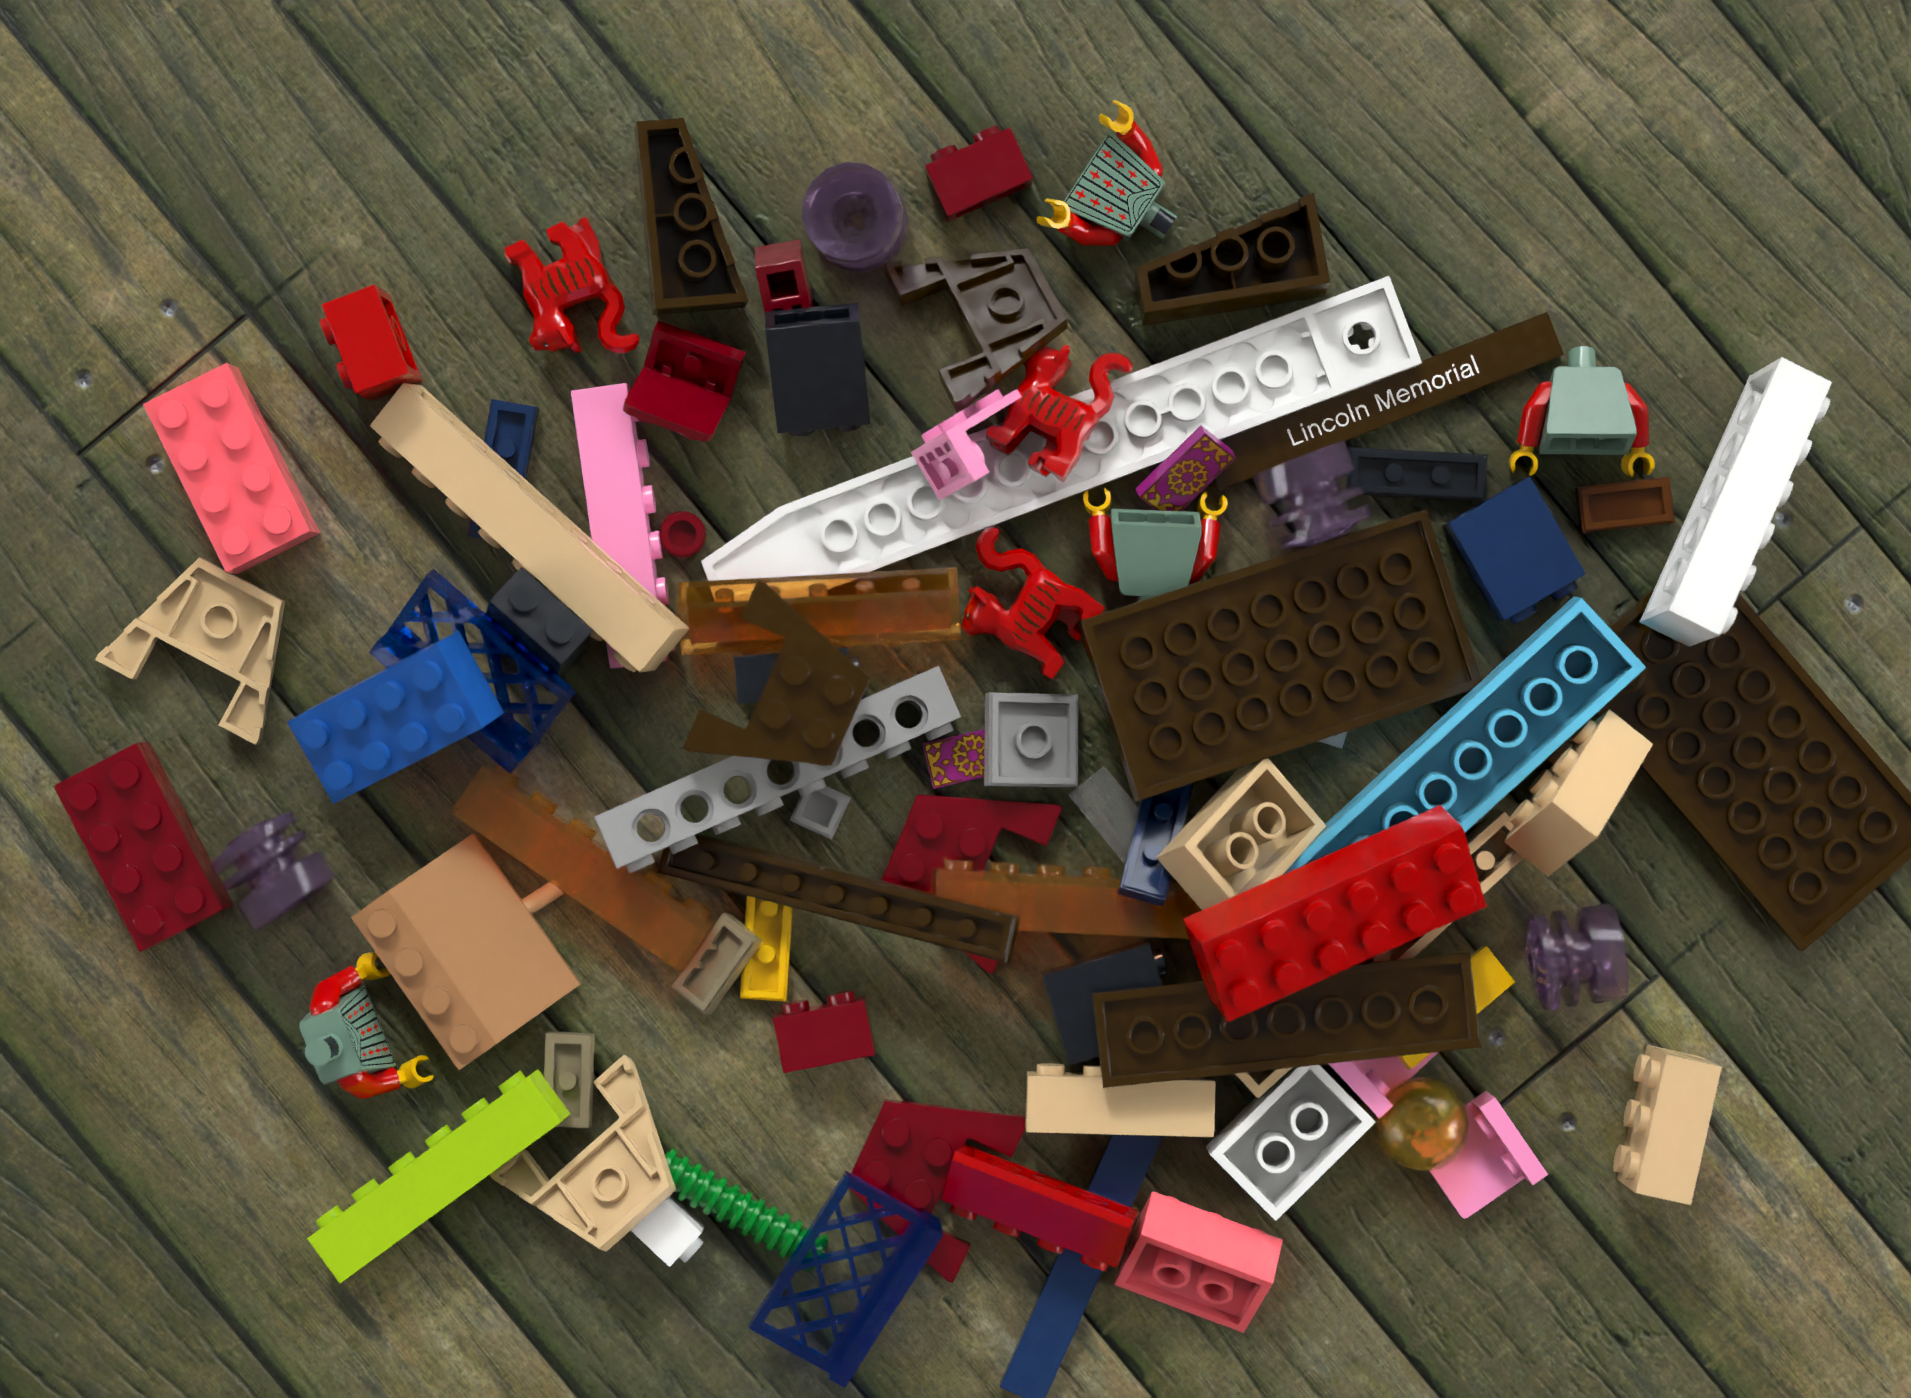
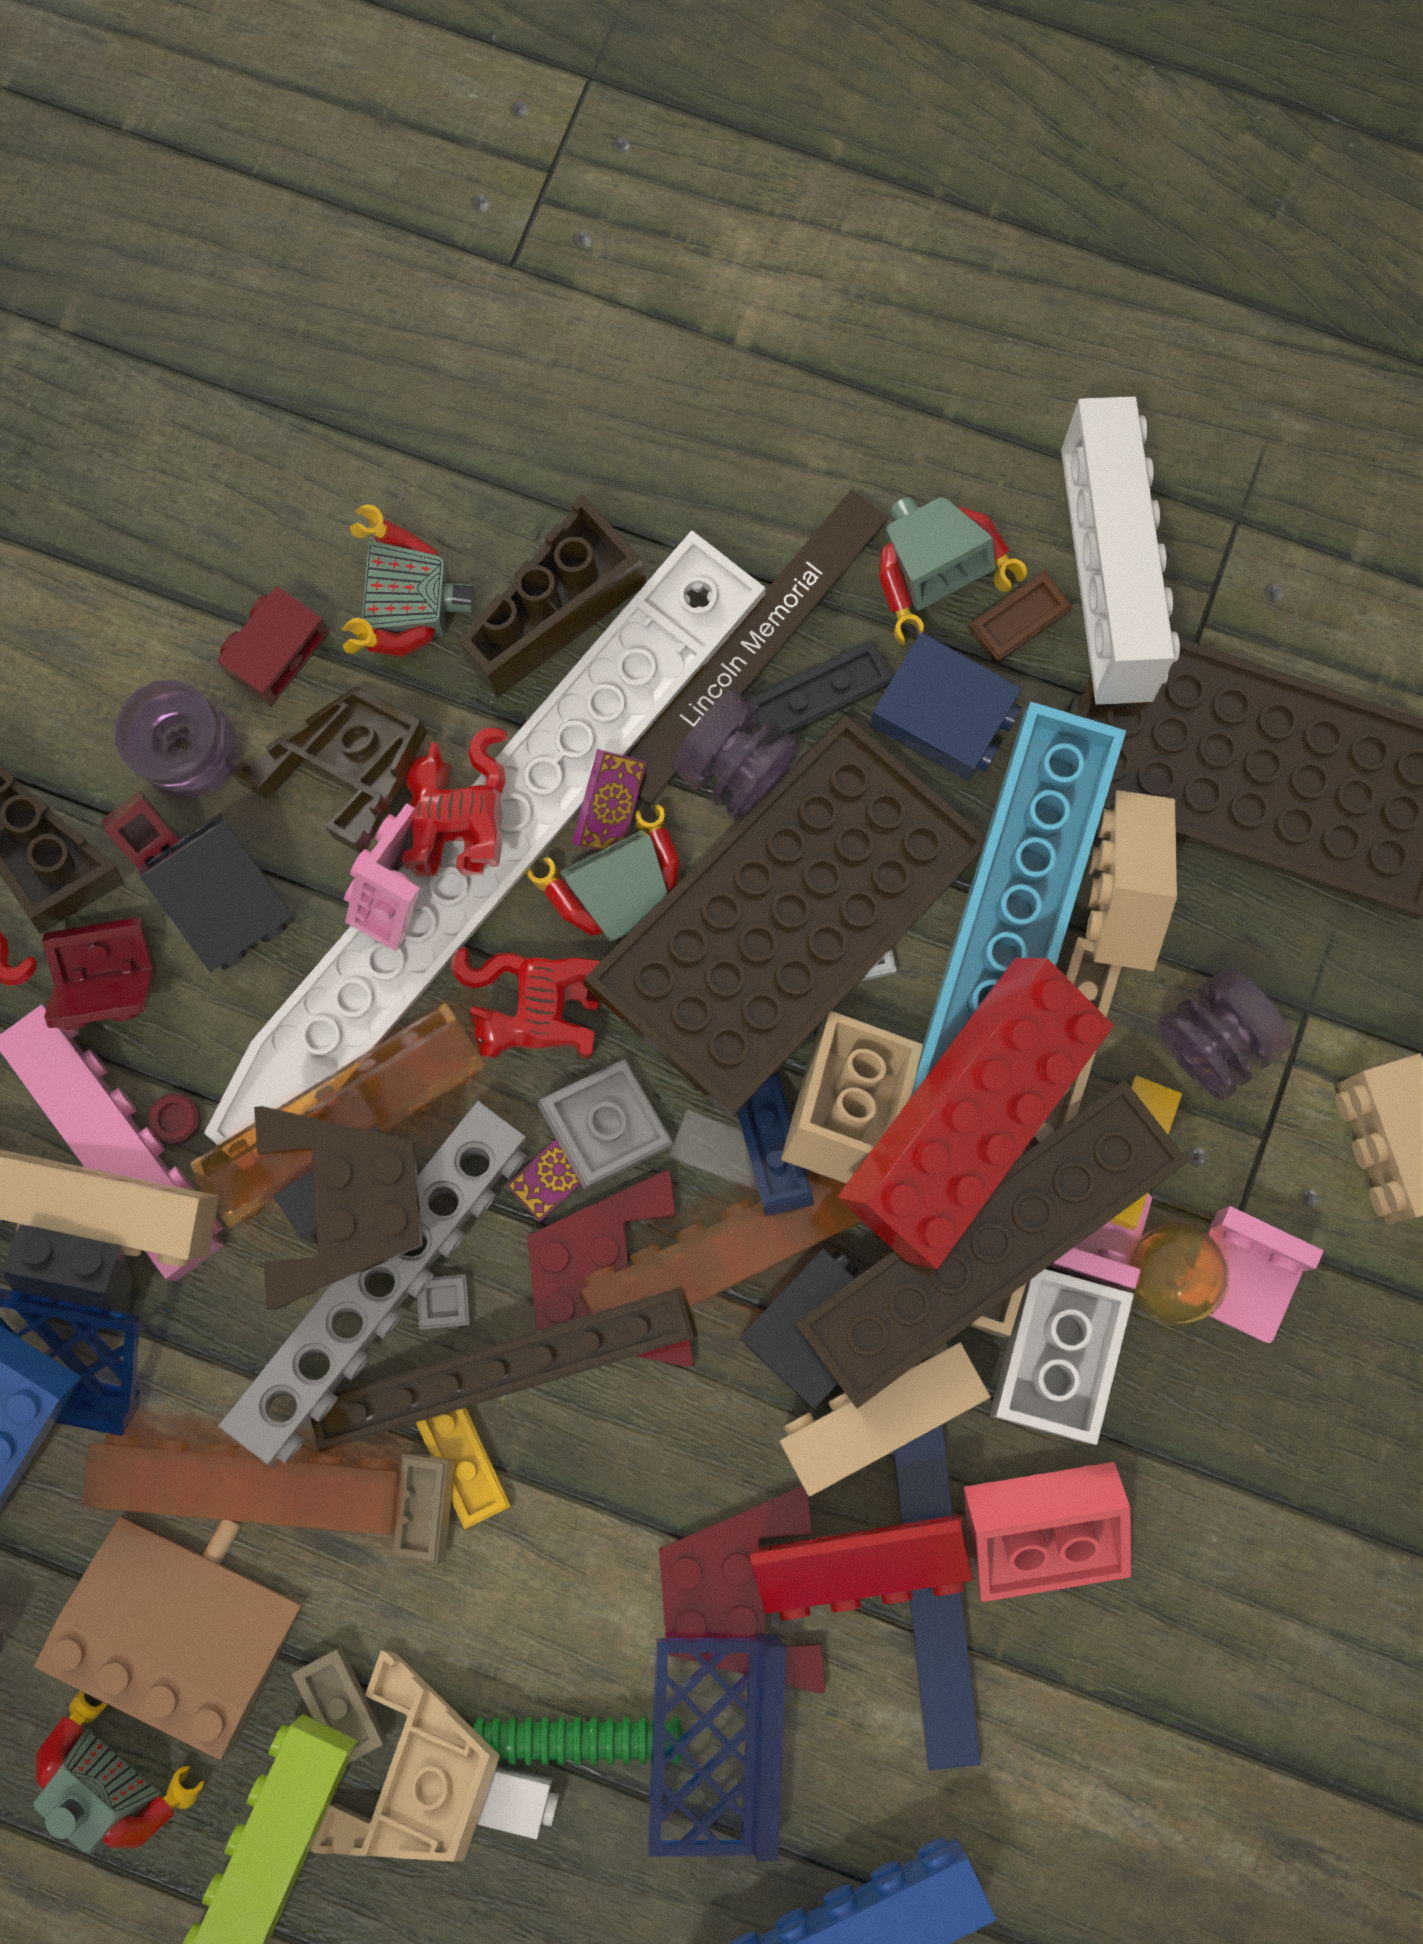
camera: 30 degrees left, 10 degrees down
dark red brick [772,990,876,1073] -> none

